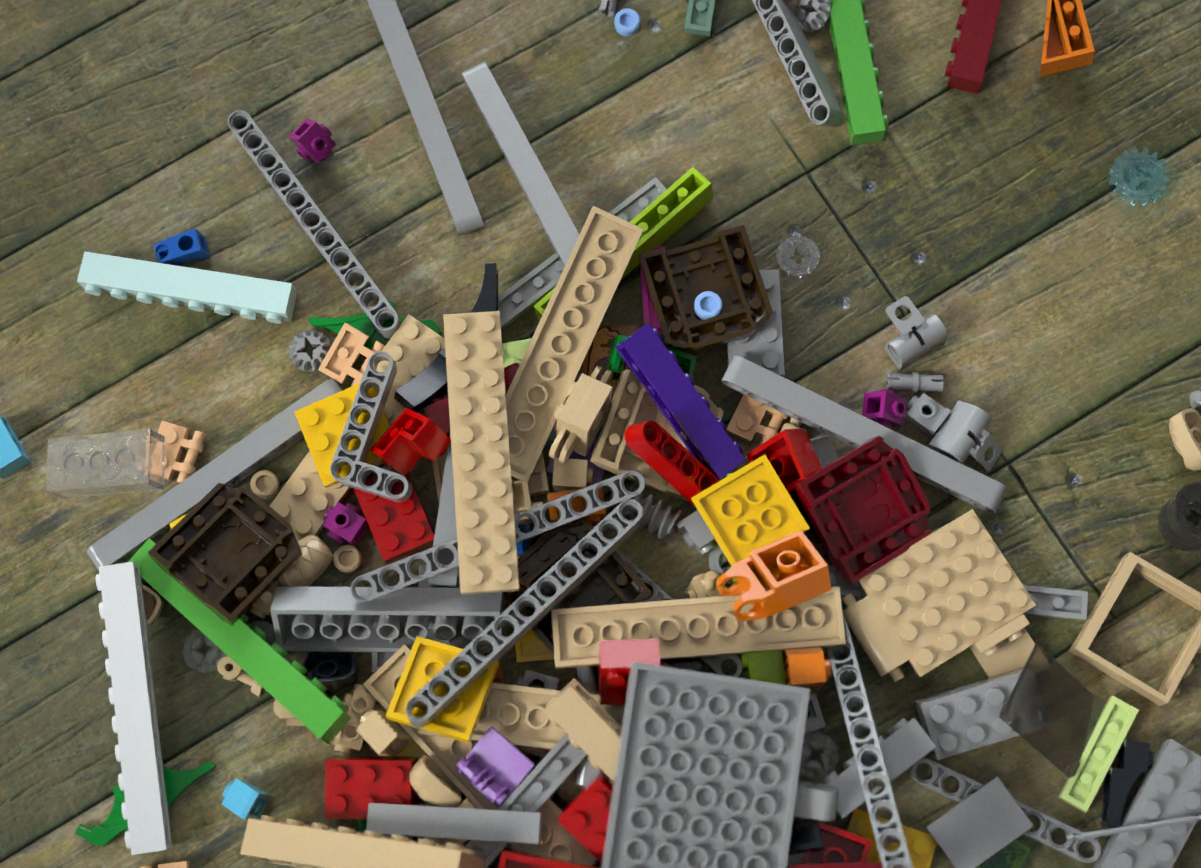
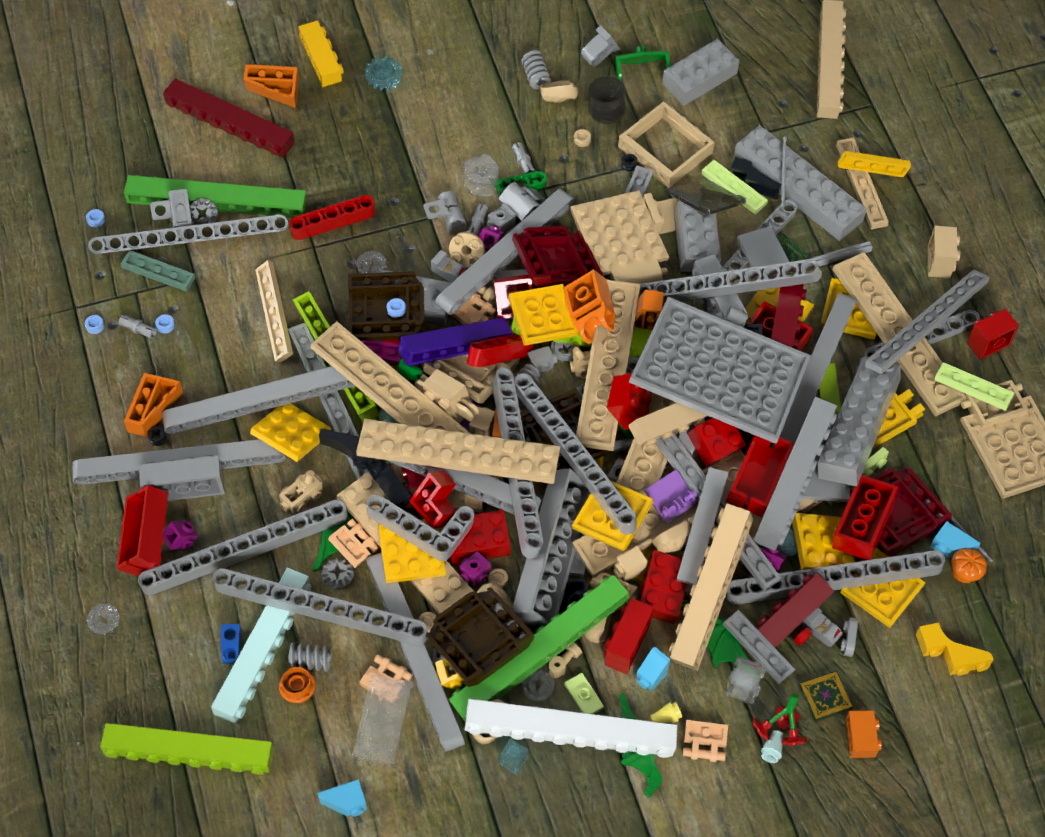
camera: 85 degrees left, 15 degrees down
none -> clear gear [87,604,120,635]
none -> lime brick [100,723,274,775]
none -> red piece [116,485,168,576]
none -> orange wedge [124,373,183,437]
none -> light grey brick [139,455,225,501]
none -> black bush [147,426,166,446]
none -> light grey beam [213,569,427,645]
none -> yellow plate [250,403,332,462]
none -> tan plate [255,260,293,363]
none -> tan brick [279,470,323,514]
none -> orange piece [279,667,316,703]
none -> light grey piece [288,643,333,672]
none -> red beam [289,195,375,240]
none -> yellow brick [298,20,344,87]
none -> light grey leg [431,250,466,283]
none -> tan plate [449,232,485,268]
none -> clear brick [463,154,499,197]
none -> green beam [496,171,547,195]
none -> clear light blue brick [499,739,528,775]
none -> light grey pin [512,142,535,174]
none -> yellowish green plate [564,673,604,714]
none -> tan tile [574,129,591,147]
none -> red brick [603,598,654,675]
none -> black bush [621,153,637,172]
none -> light yellow cone [650,702,682,724]

